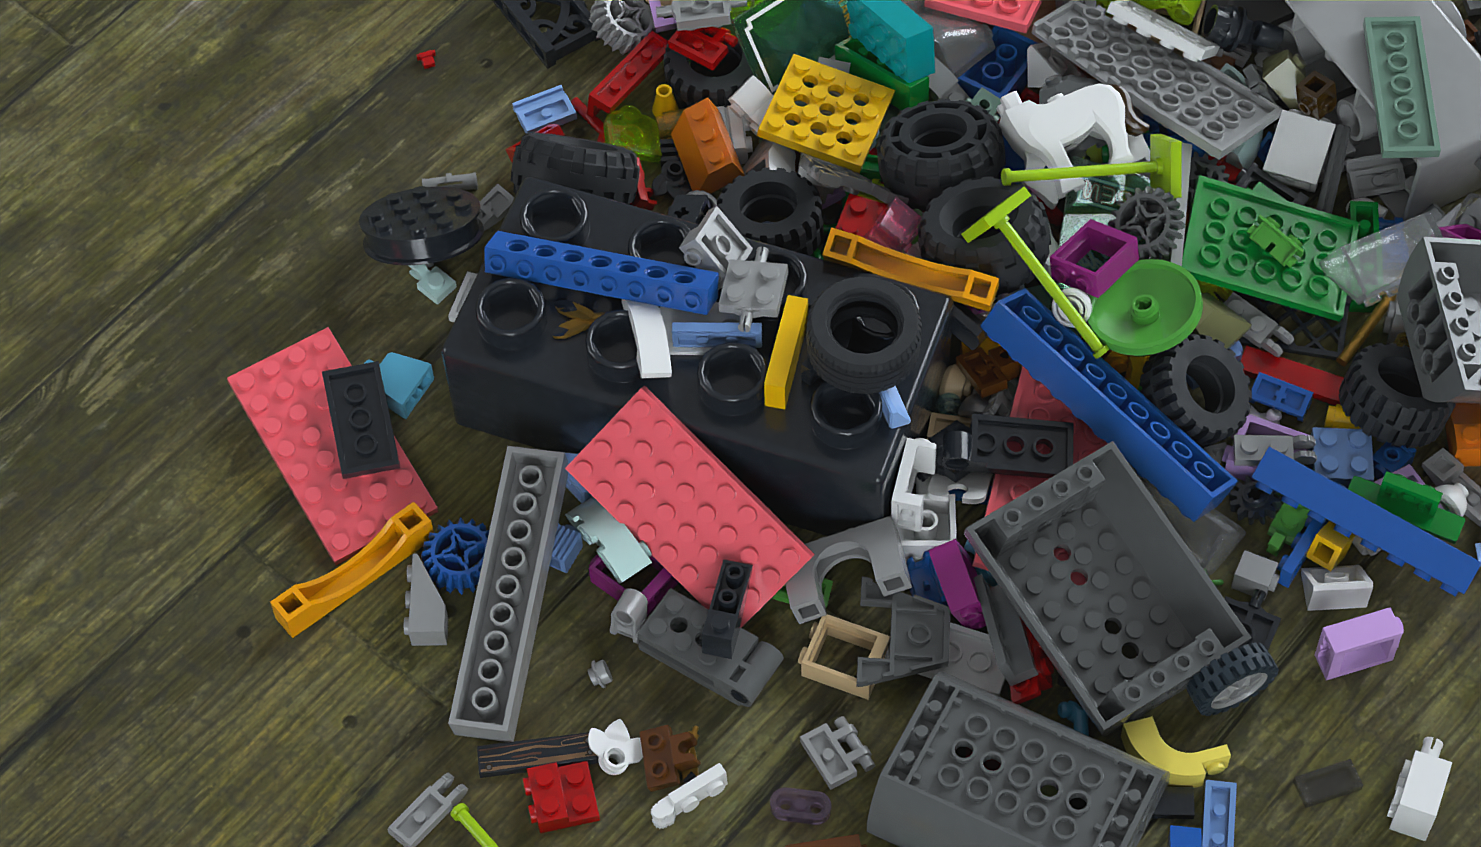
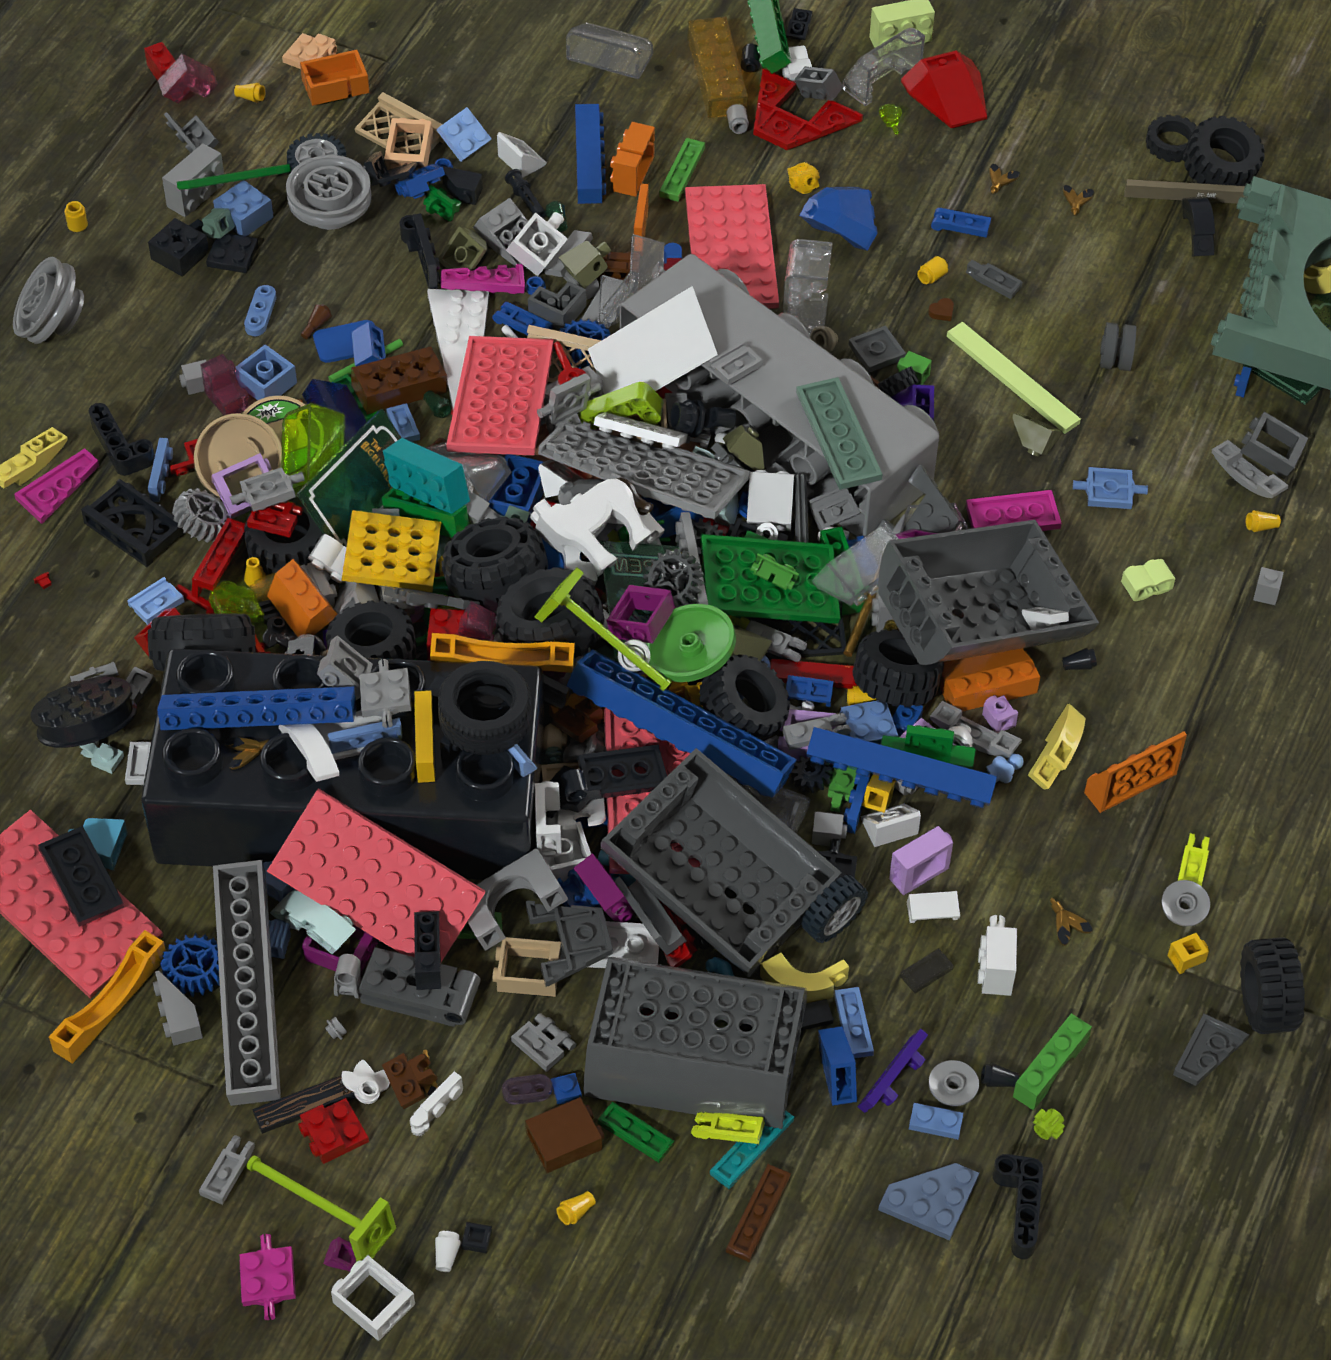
camera: 20 degrees left, 5 degrees down
lime tile [1001,134,1182,198] -> none
dark brown brick [1296,70,1337,121] -> none
none -> blue plate [551,1073,582,1105]
none -> white plate [756,522,778,540]
none -> white hinge [907,891,960,923]

